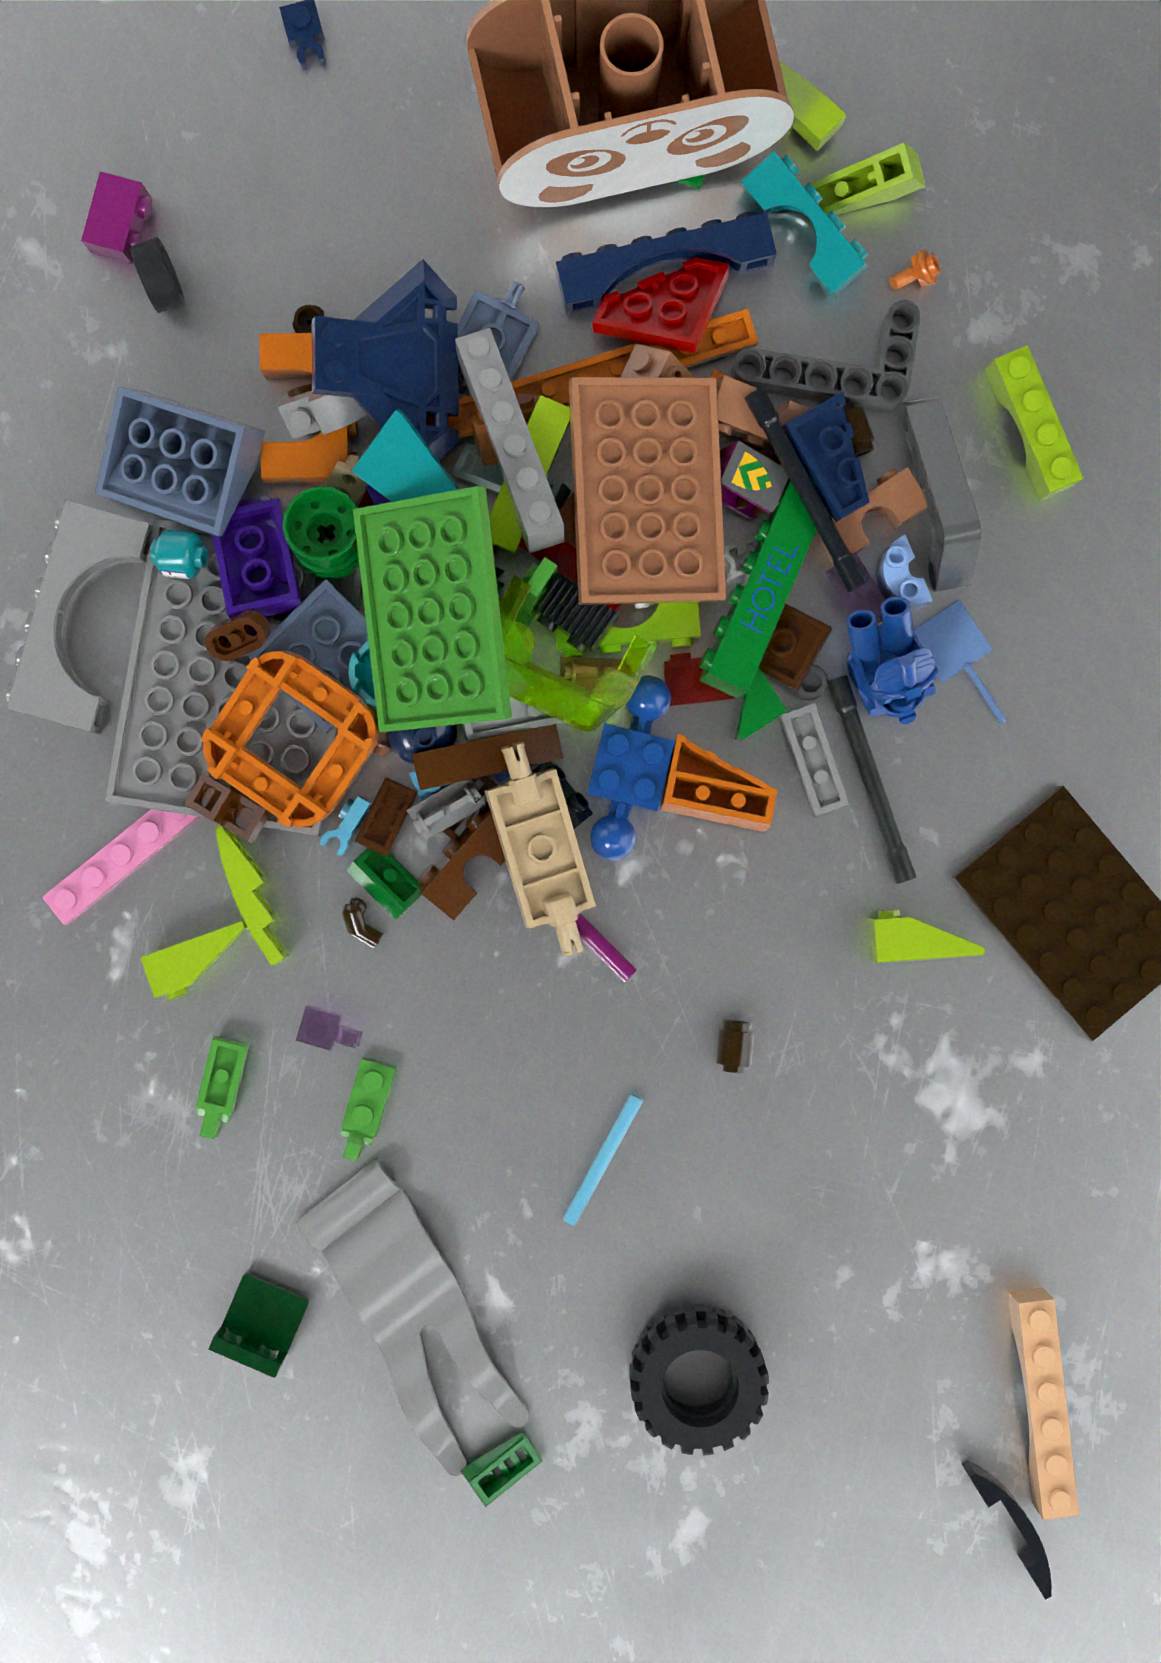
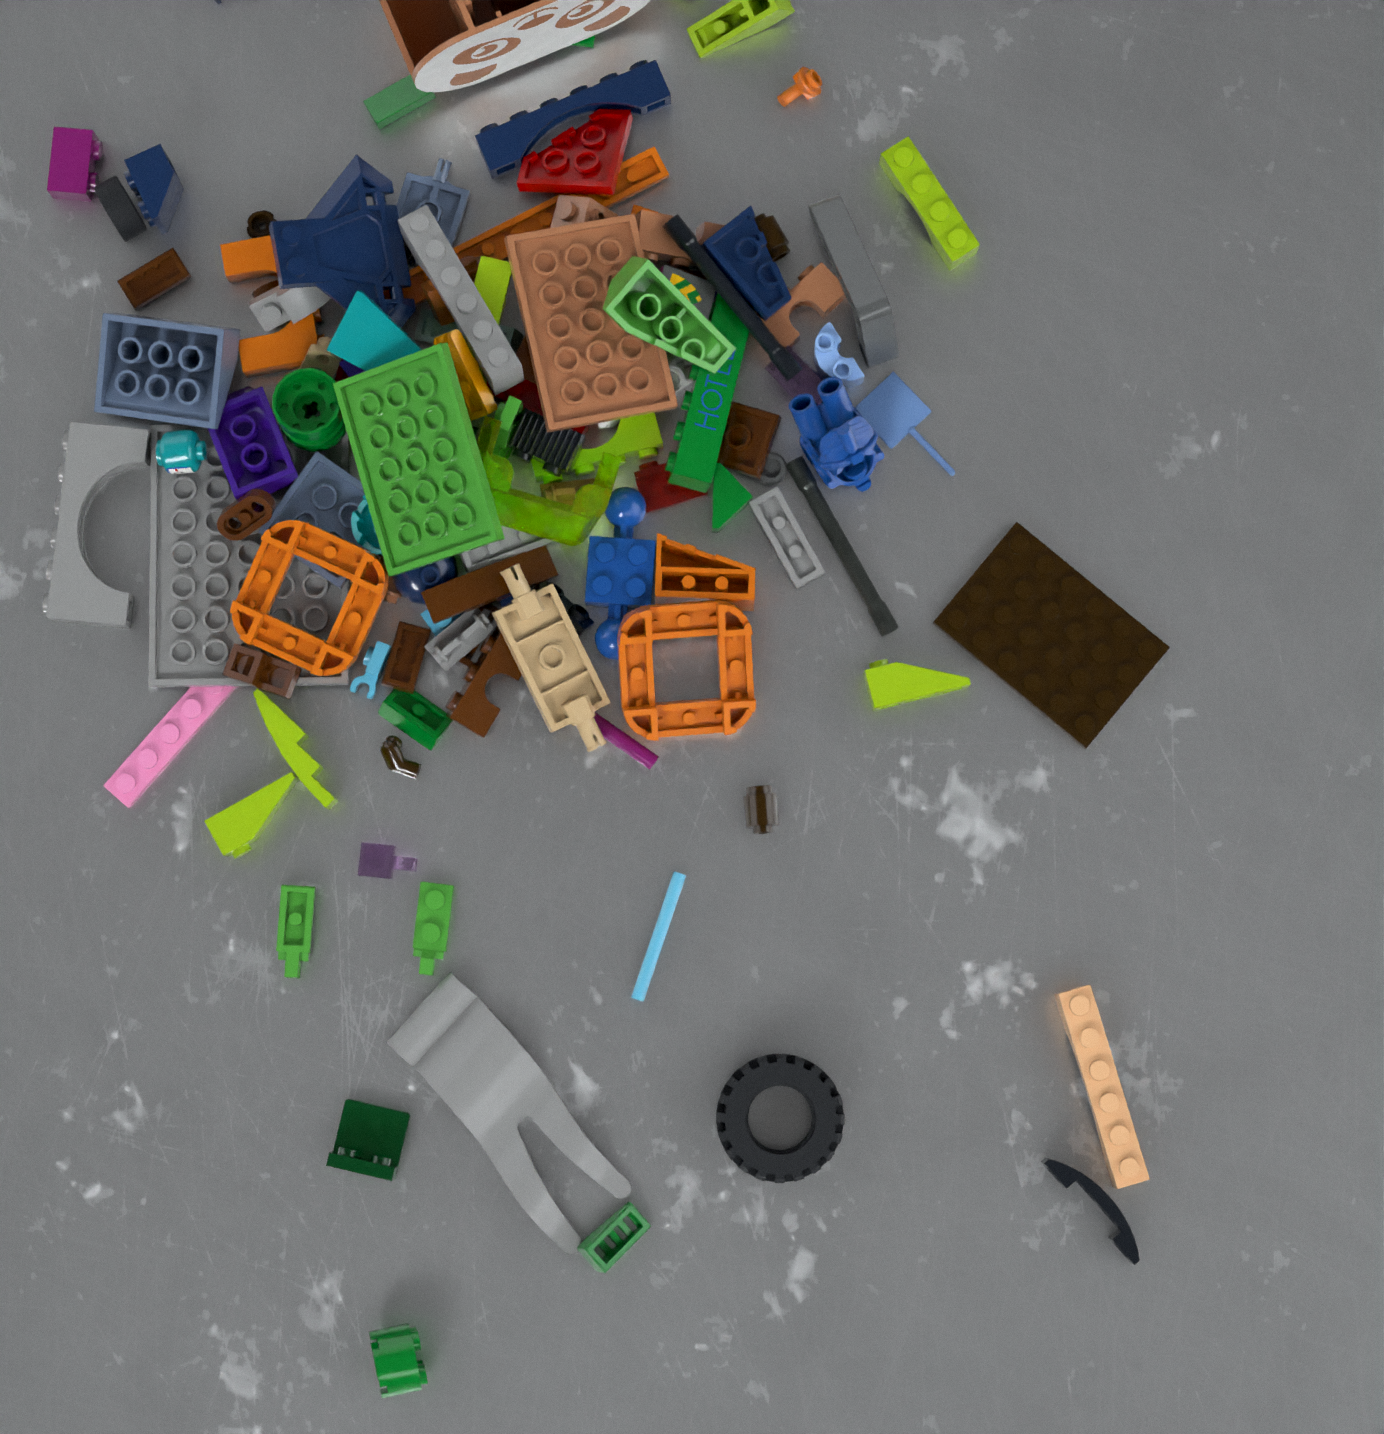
camera: 10 degrees left, 5 degrees down
dark grey beam [731,300,920,412] -> none
teal arch [741,151,869,297] -> none
none -> reddish brown plate [117,248,191,311]
none -> dark blue slope [123,144,184,234]
none -> green slope [363,75,436,130]
none -> green brick [369,1323,428,1399]
none -> light orange hinge [433,329,498,421]
none -> bright green wedge [602,256,736,373]
none -> orange plate [617,600,756,741]

